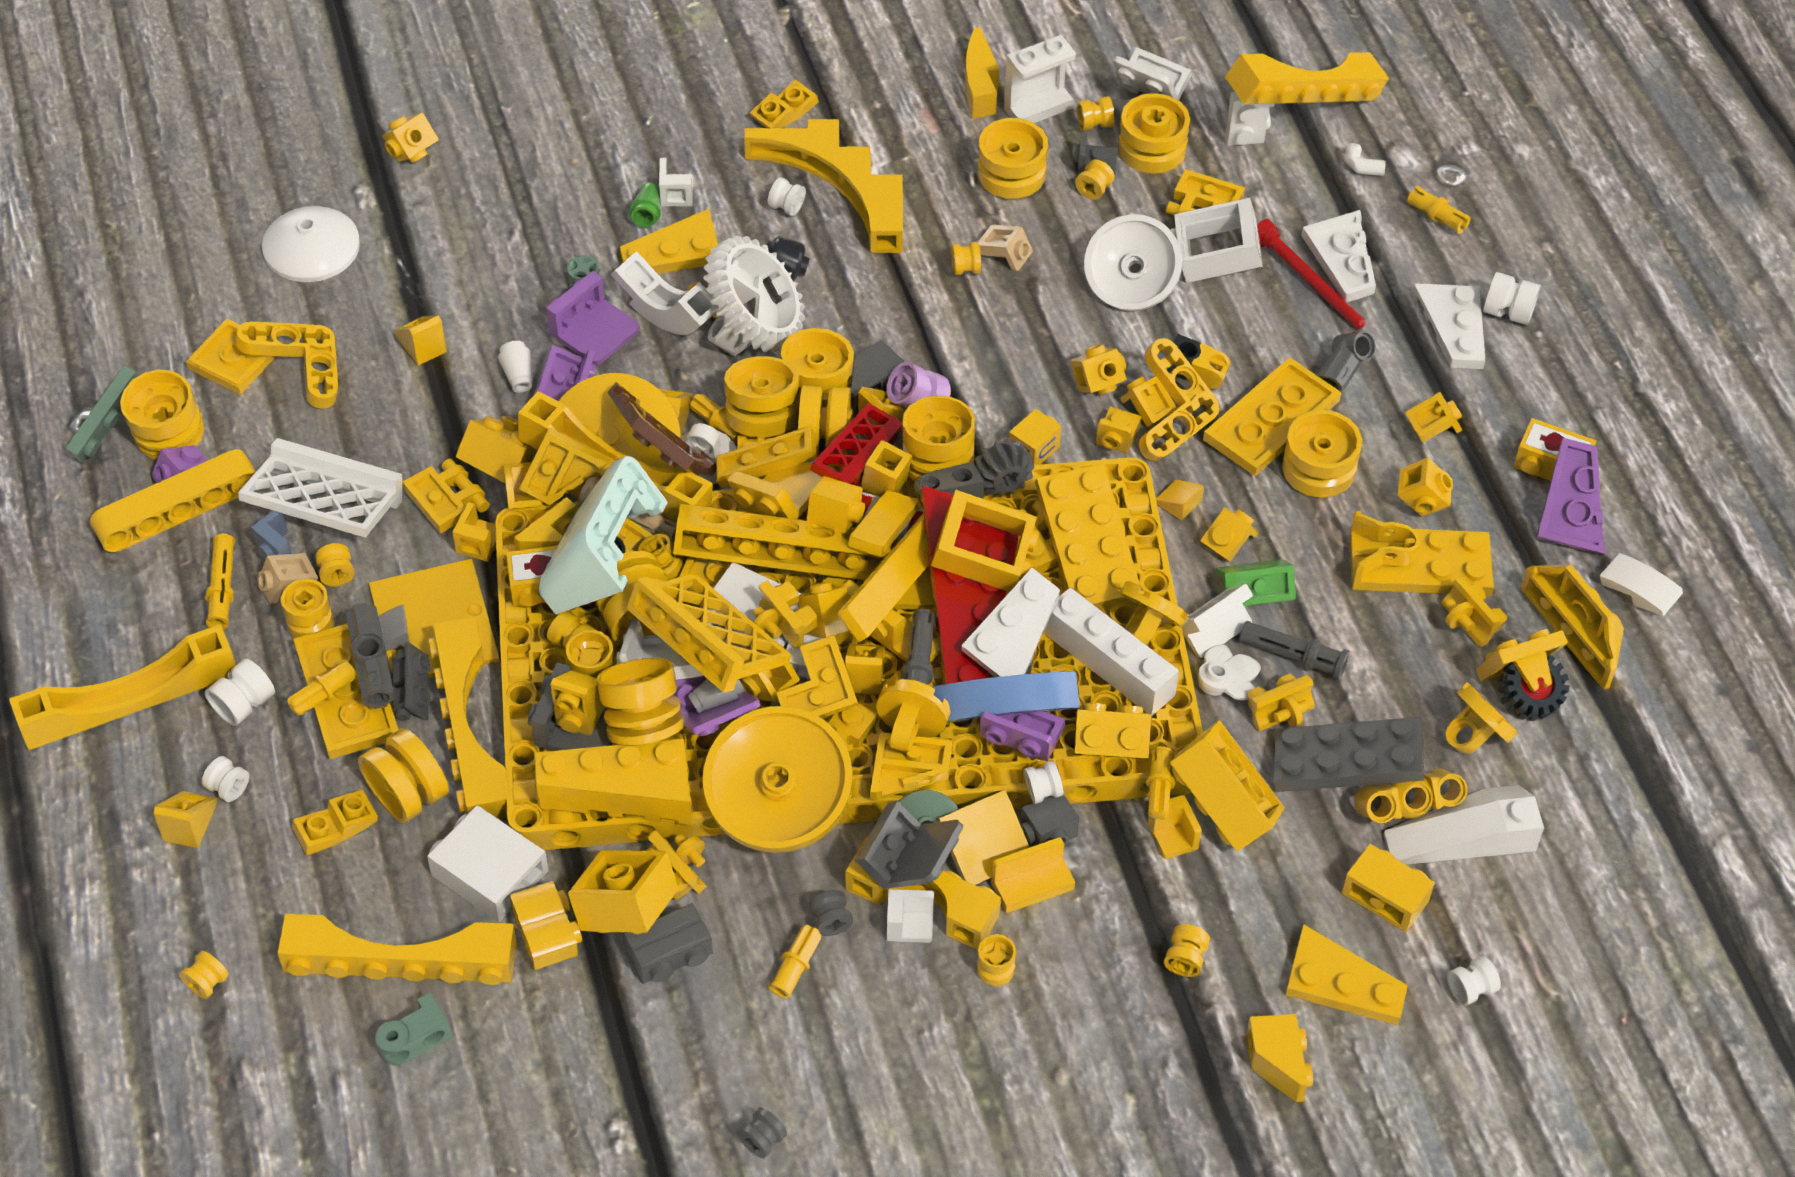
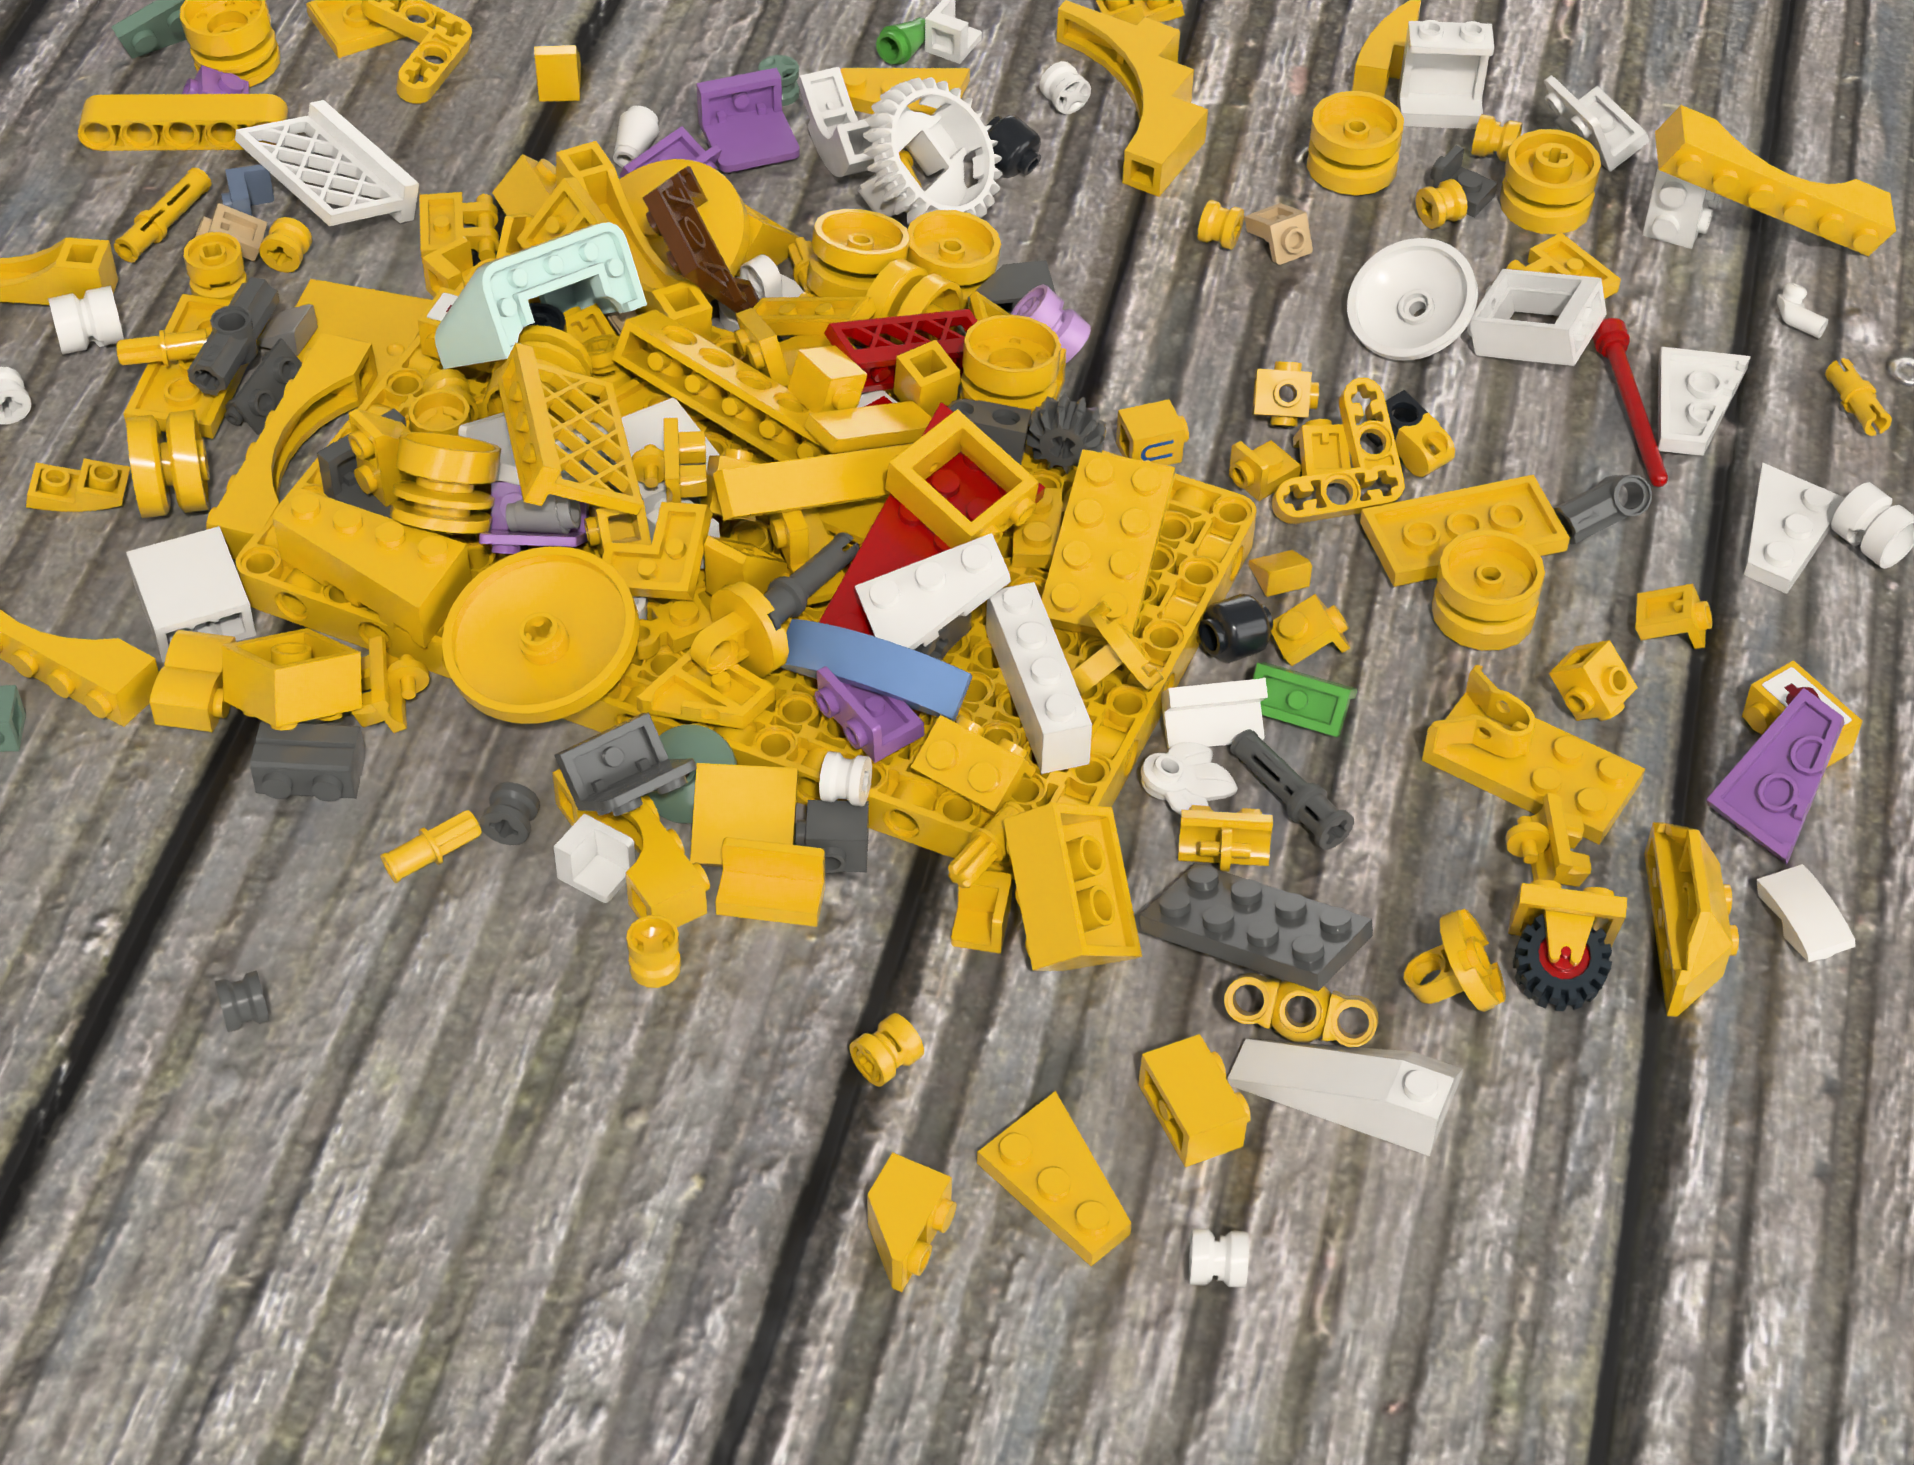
camera: 30 degrees right, 5 degrees down
none -> black head [1199,594,1273,663]

